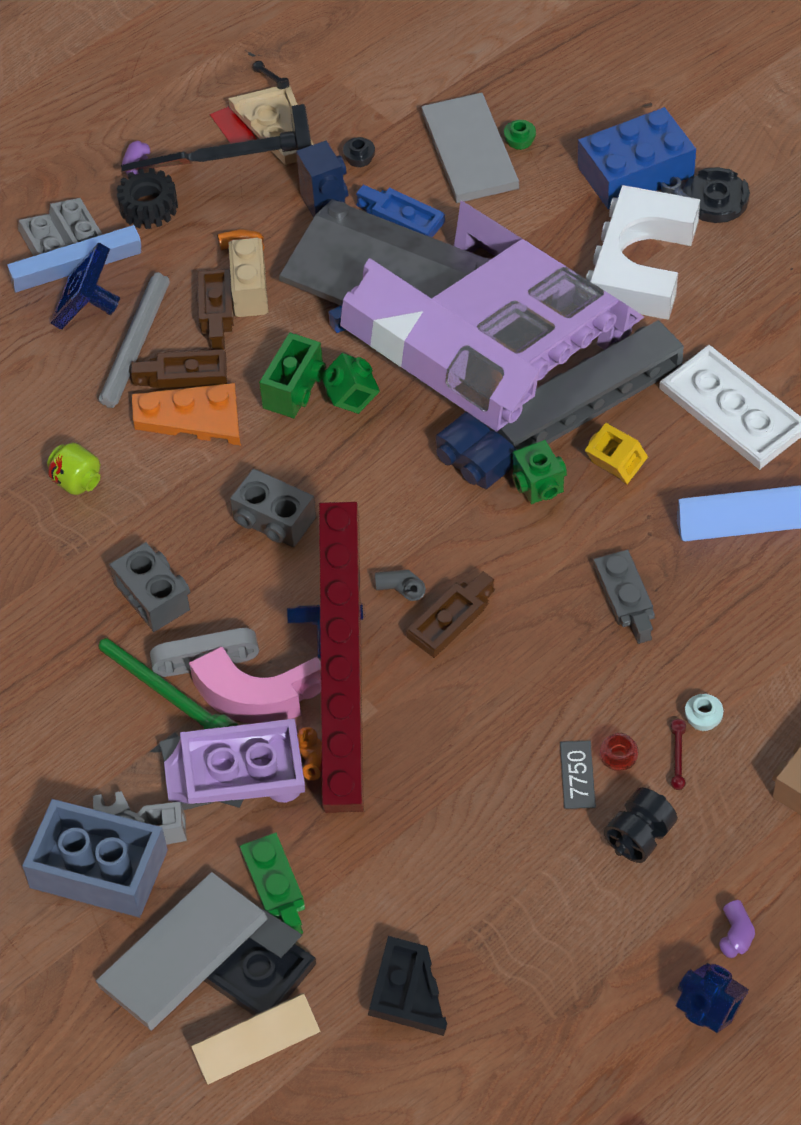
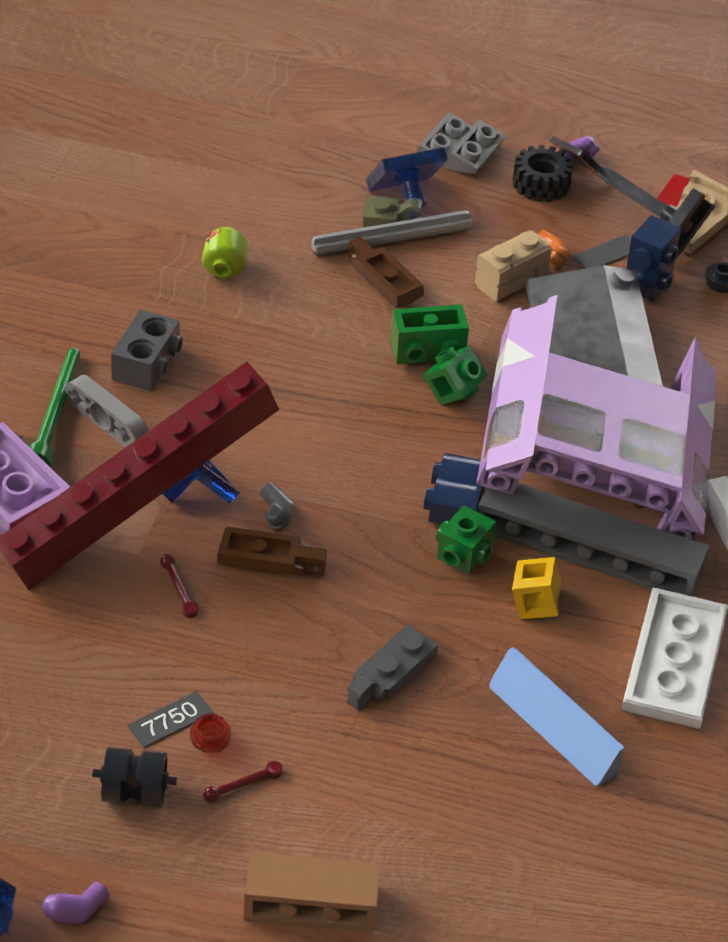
camera: 50 degrees right, 10 degrees down
light blue slope [7,225,141,293] -> none
orange wing [132,383,241,446] -> none
bright pink arch [189,646,321,724] -> none
reddish brown hinge [197,269,234,350] -> none
dark grey brick [230,468,317,547] -> none
blue hinge [356,184,445,238] -> none
light aqua plate [685,694,724,731] -> none
none -> dark red hinge [160,554,198,618]
none -> olive plate [363,196,422,228]
none -> dark grey sticker [573,234,631,268]

